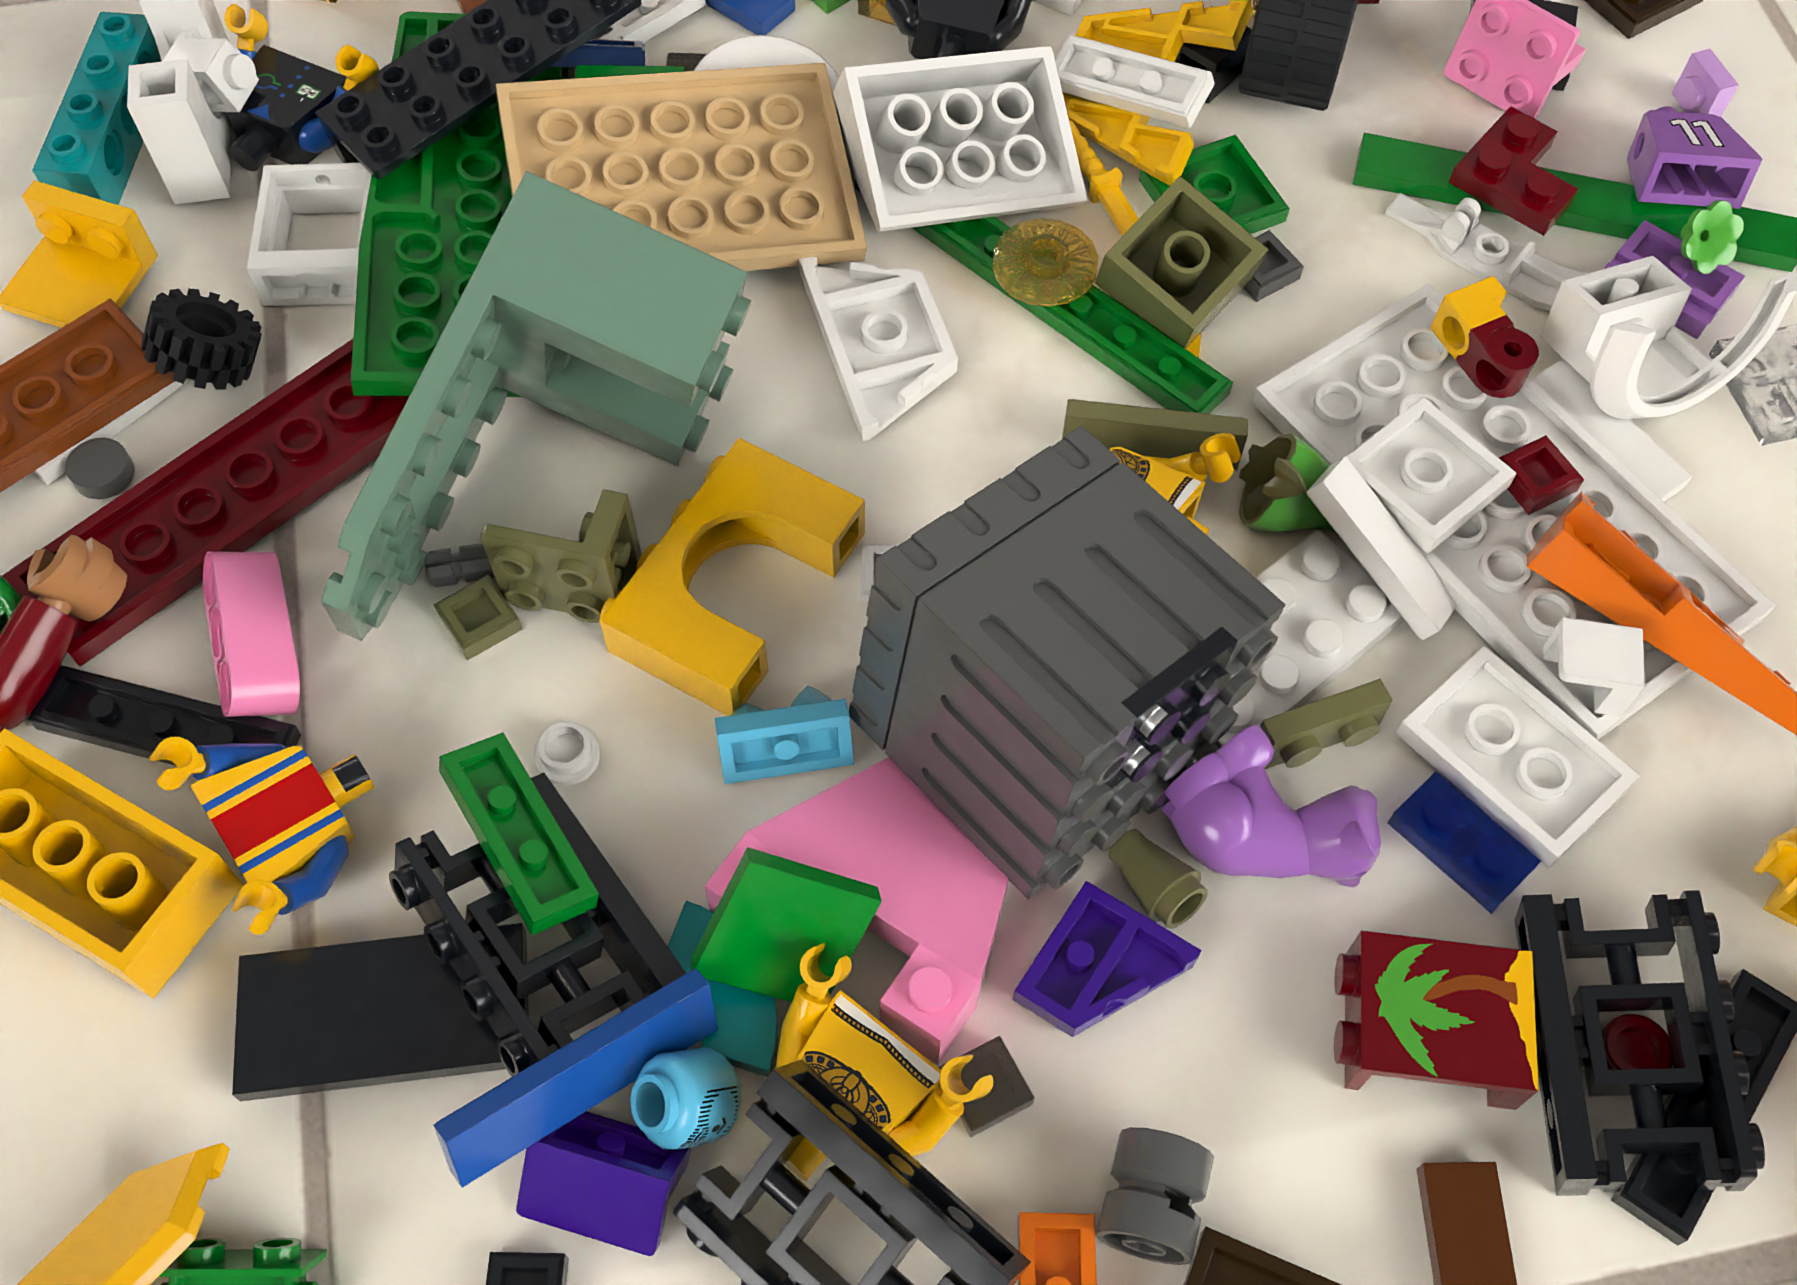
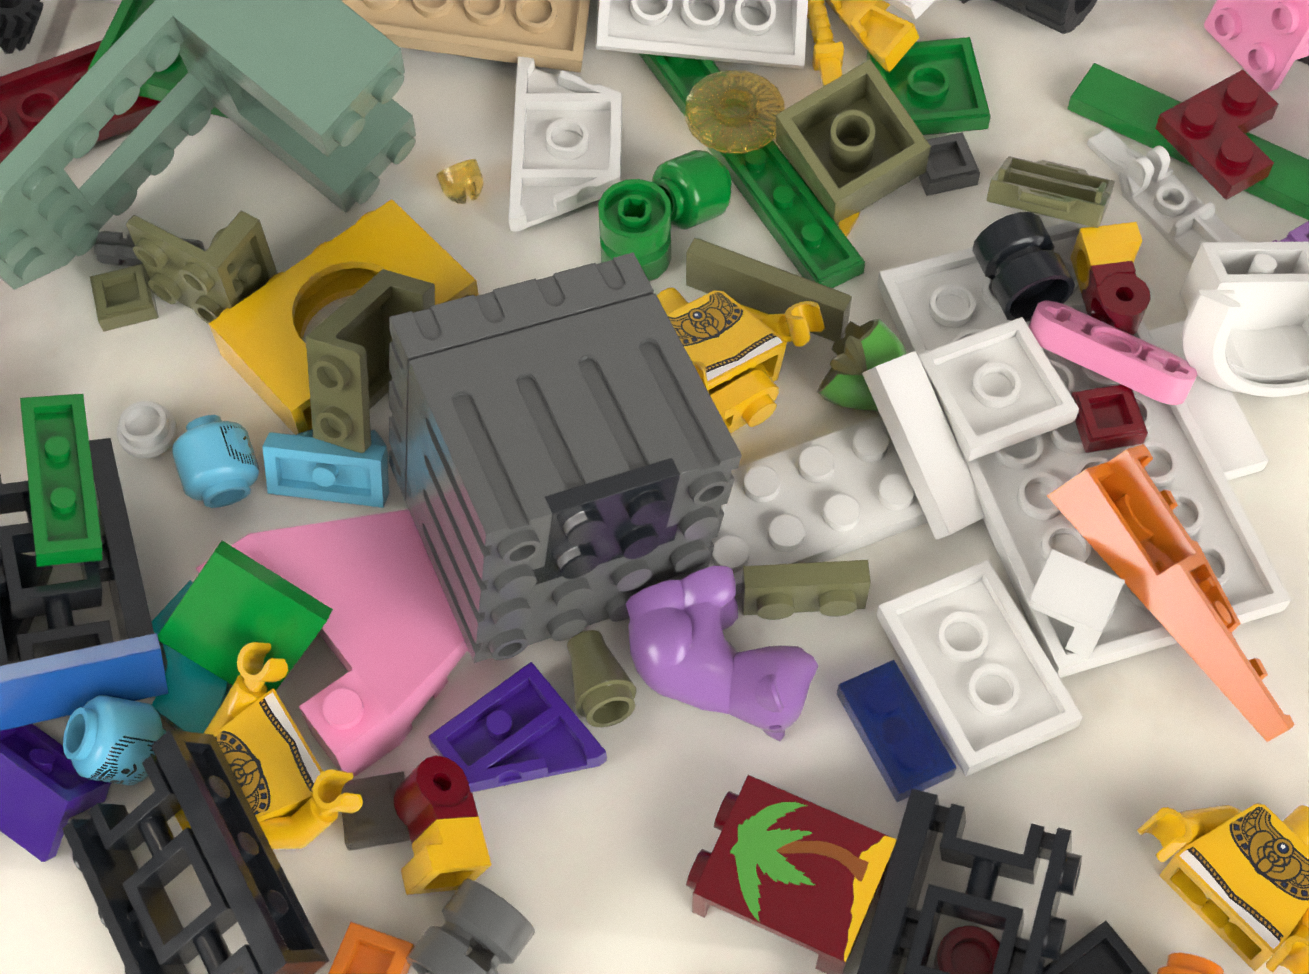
camera: 20 degrees right, 0 degrees up
none -> medium azure head [172,415,259,508]
none -> olive panel [306,269,435,453]
none -> leg [394,755,492,895]
none -> clear yellow hinge [436,159,483,204]
none -> green wheel [598,179,671,282]
none -> green head [652,150,732,230]
none -> black wheel [972,212,1075,322]
none -> olive piece [986,156,1115,228]
none -> bright pink beam [1028,301,1197,405]

